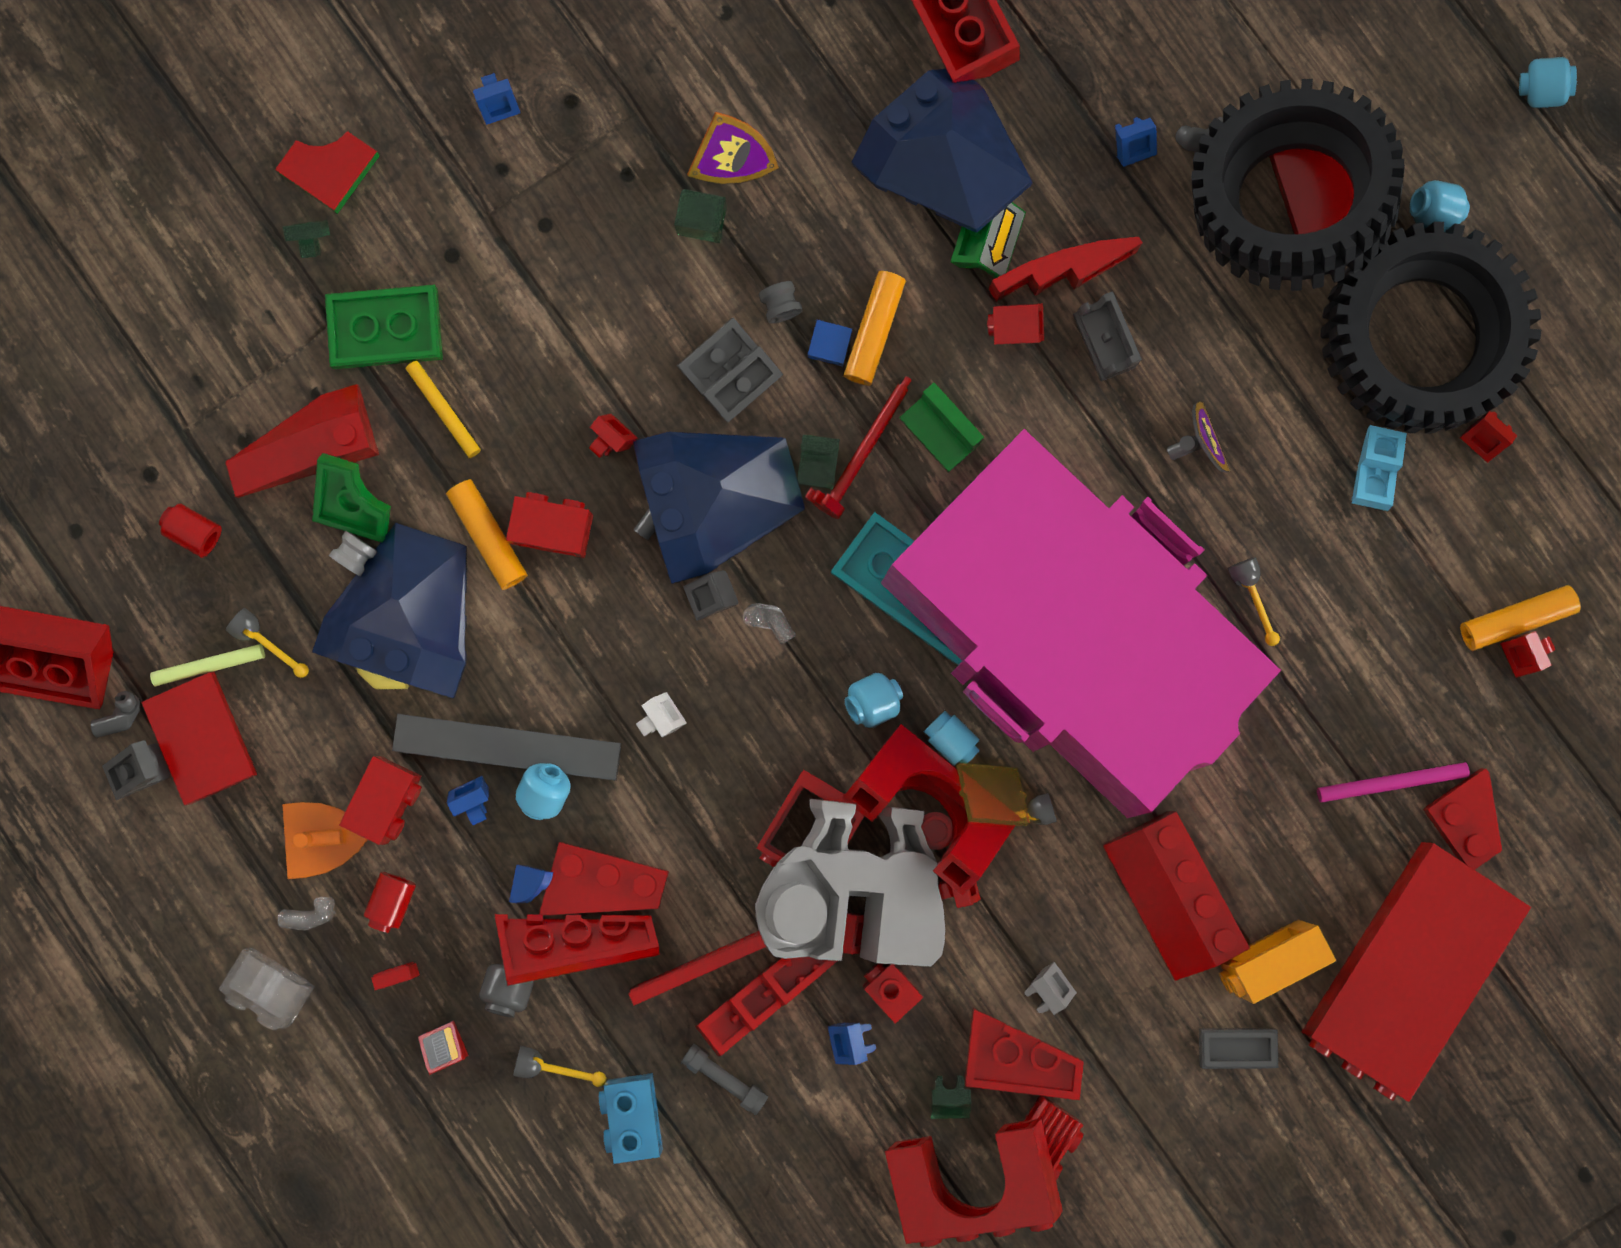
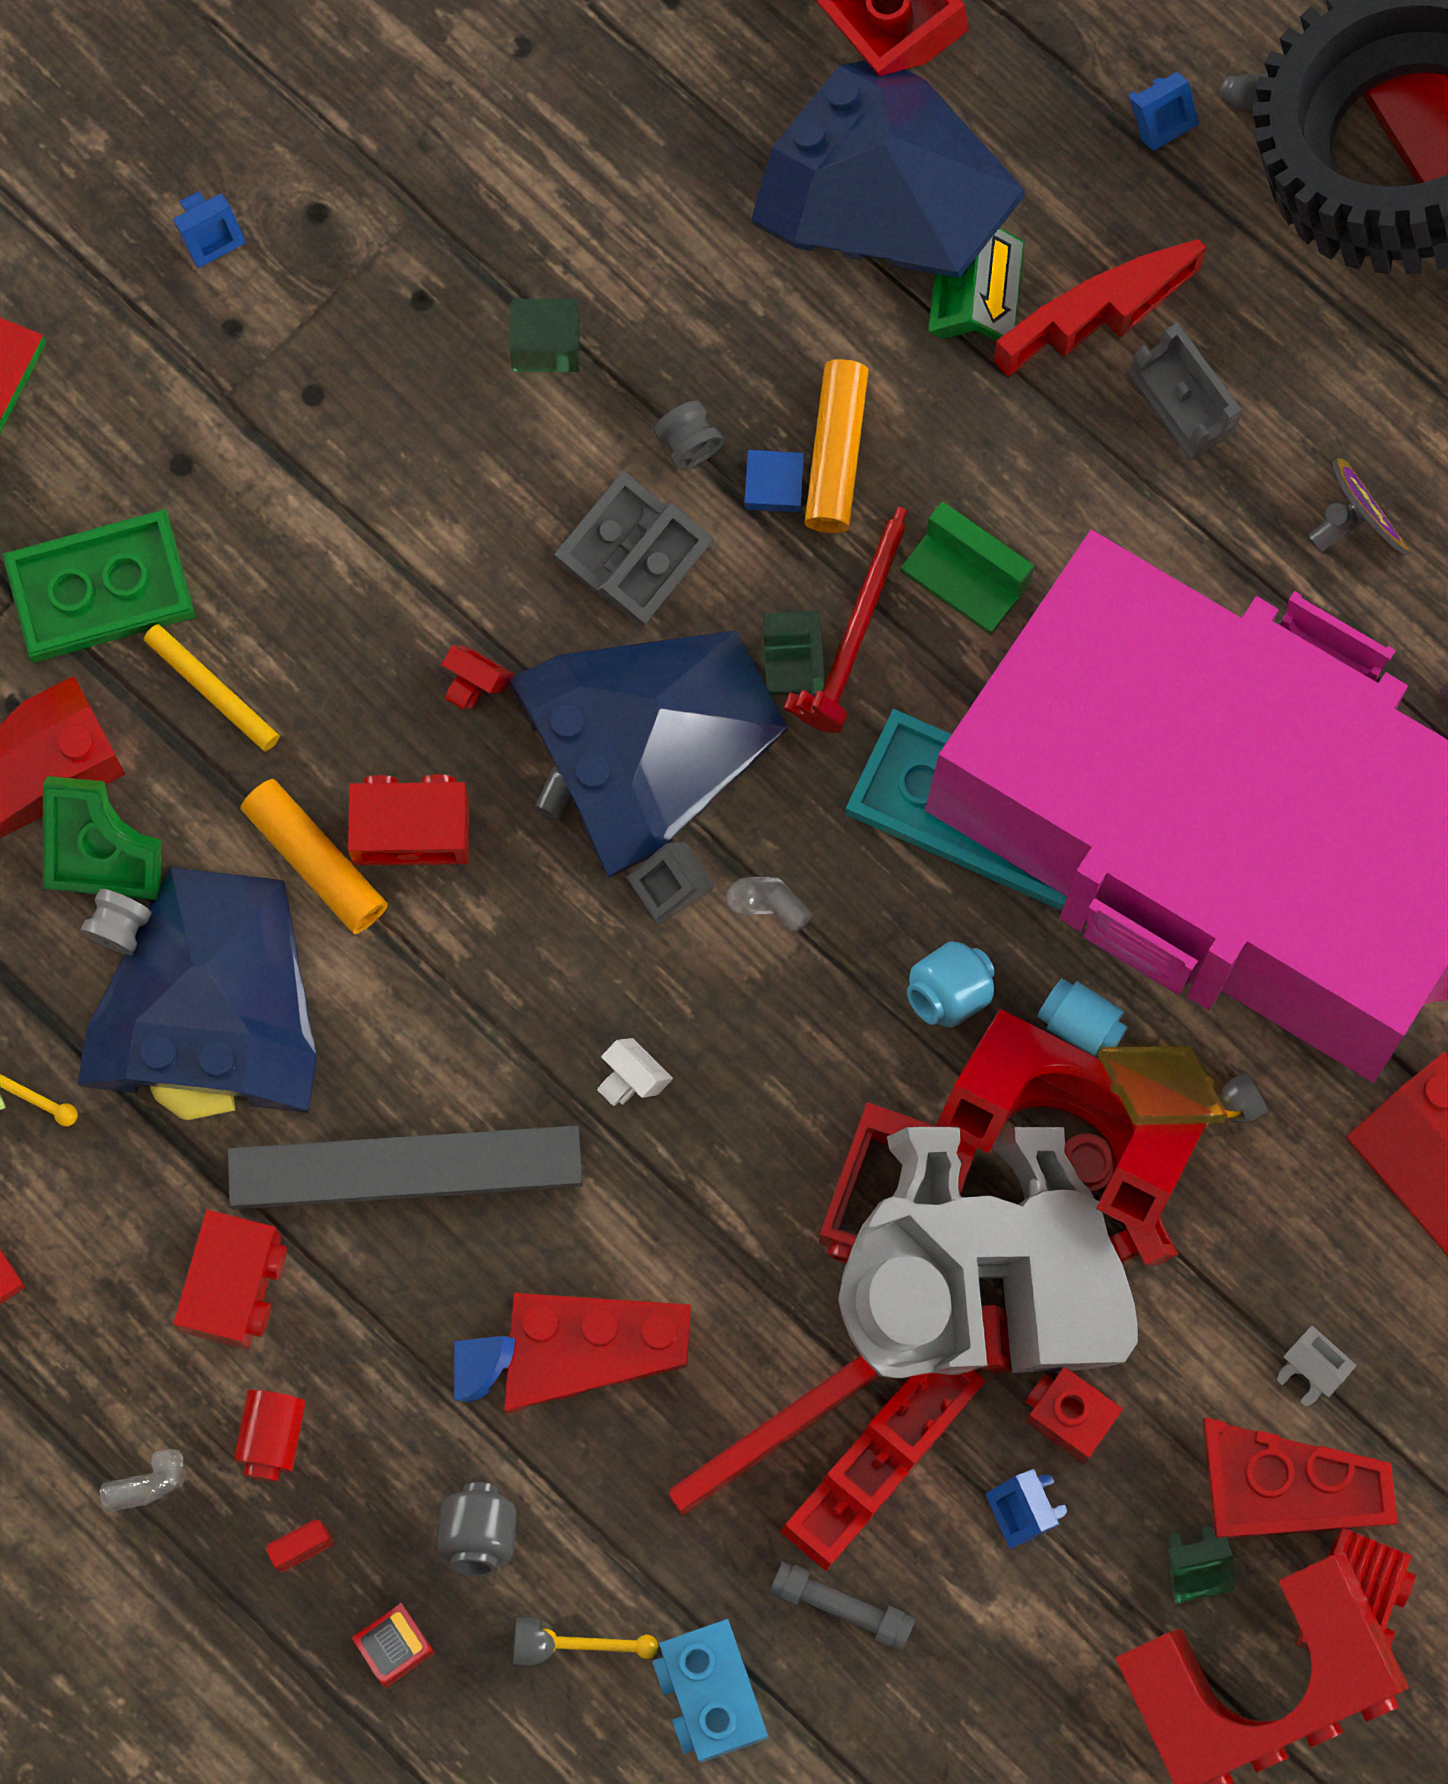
camera: 10 degrees left, 10 degrees down
clear brick [219,947,315,1030] -> none
orange shield [282,802,368,879] -> none
blue tile [447,776,489,825] -> none
red wing [494,914,659,986] -> none
medium azure head [516,763,571,820] -> none
shield [687,112,779,184] -> none
red brick [987,303,1044,345] -> none

